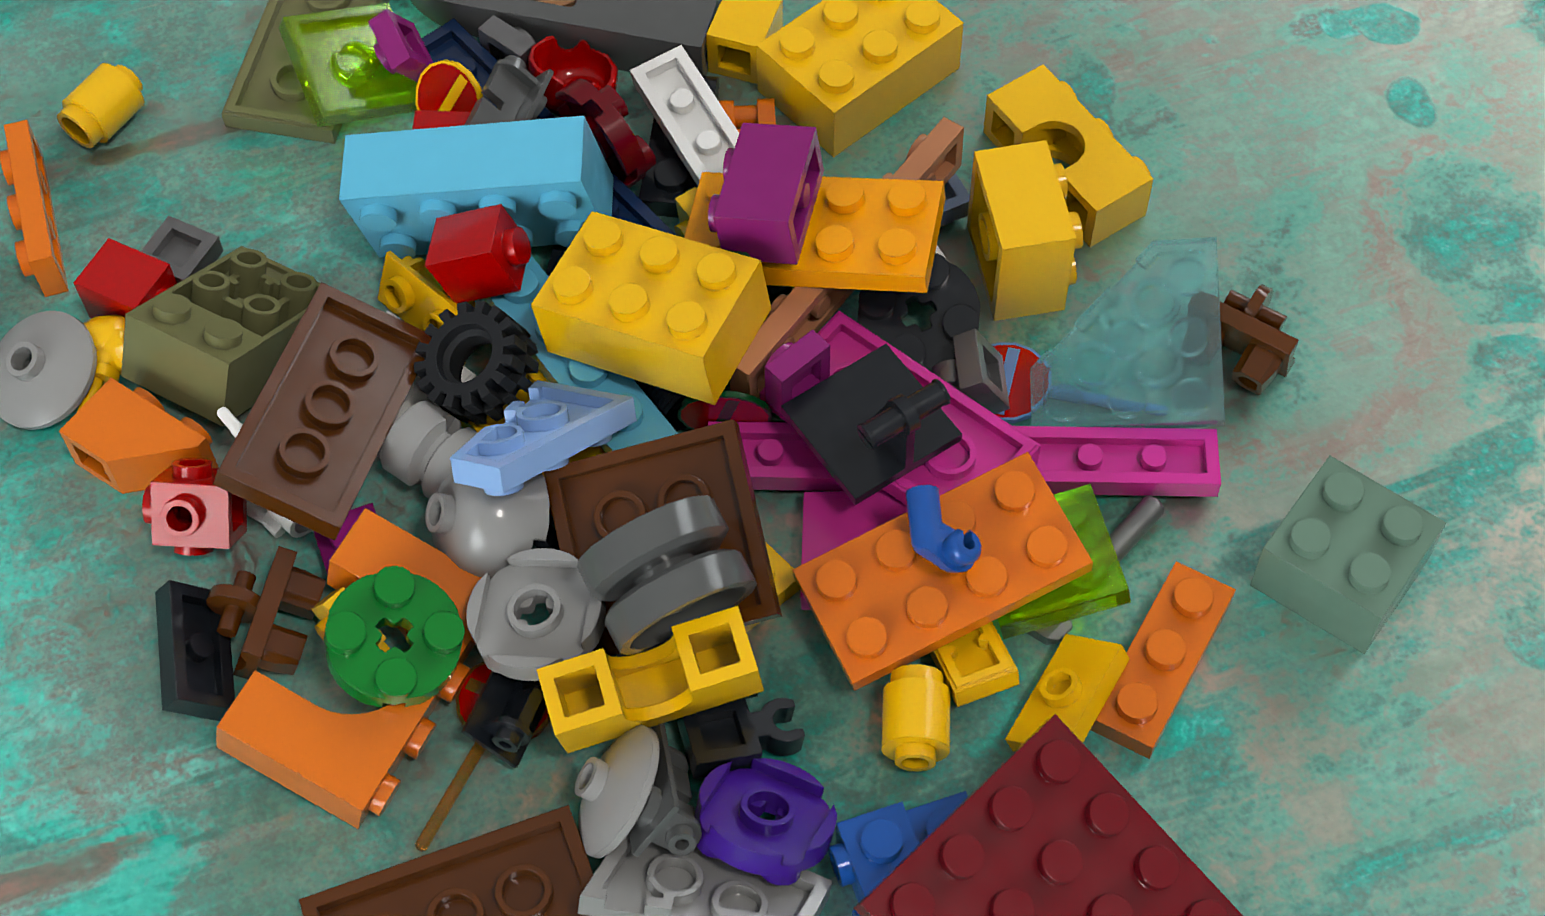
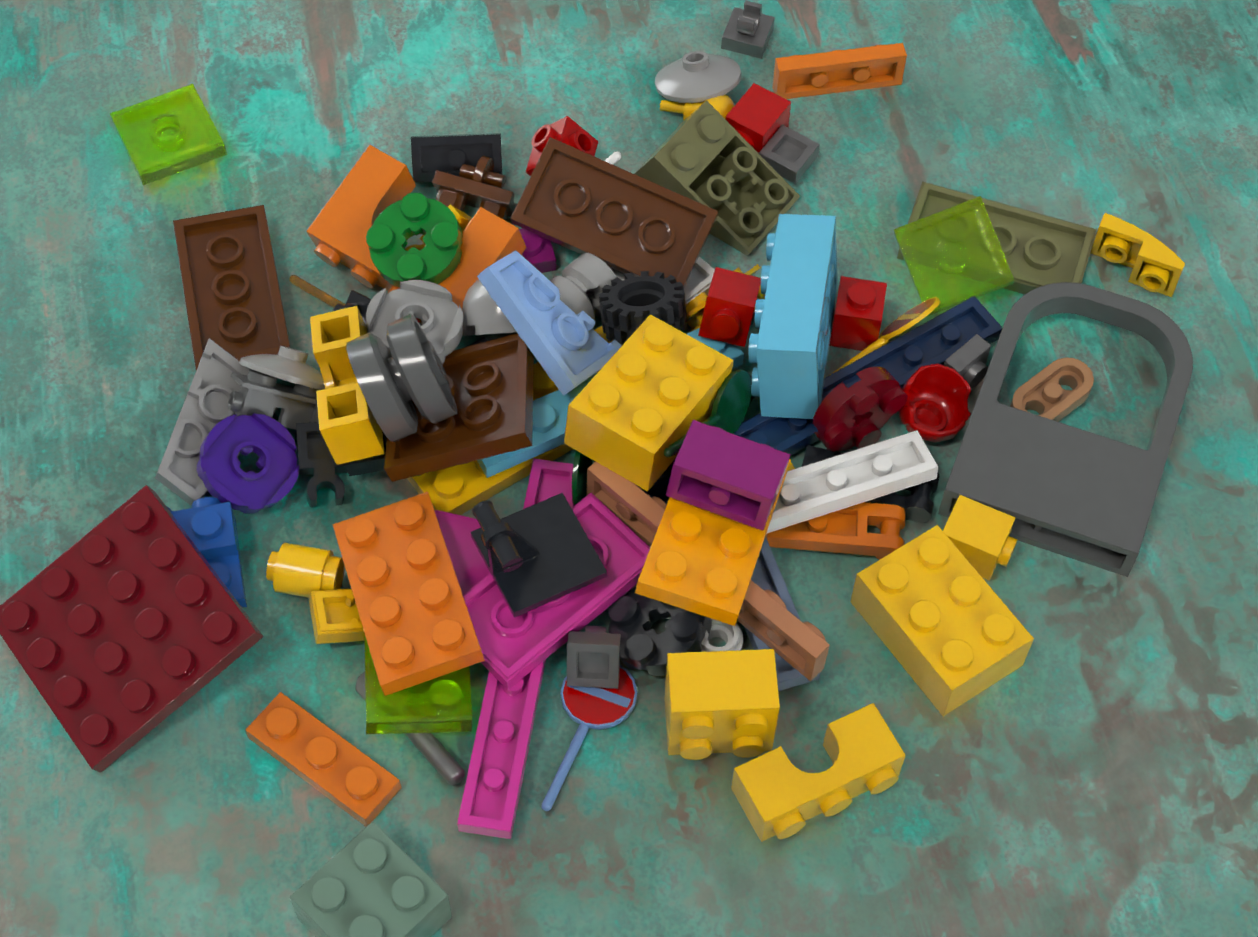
camera: 95 degrees right, 0 degrees up
yellow brick [57,63,145,148] -> none
orange slope [59,378,219,494] -> none
magenta plate [368,9,434,82] -> none
dark grey hinge [465,55,554,125] -> none
magenta plate [764,329,830,417] -> none
blue arm [906,485,982,573] -> none
yellow plate [1005,634,1130,752] -> none
clear light blue plate [1030,237,1225,428] -> none
reddish brown hips [1181,284,1299,395] -> none

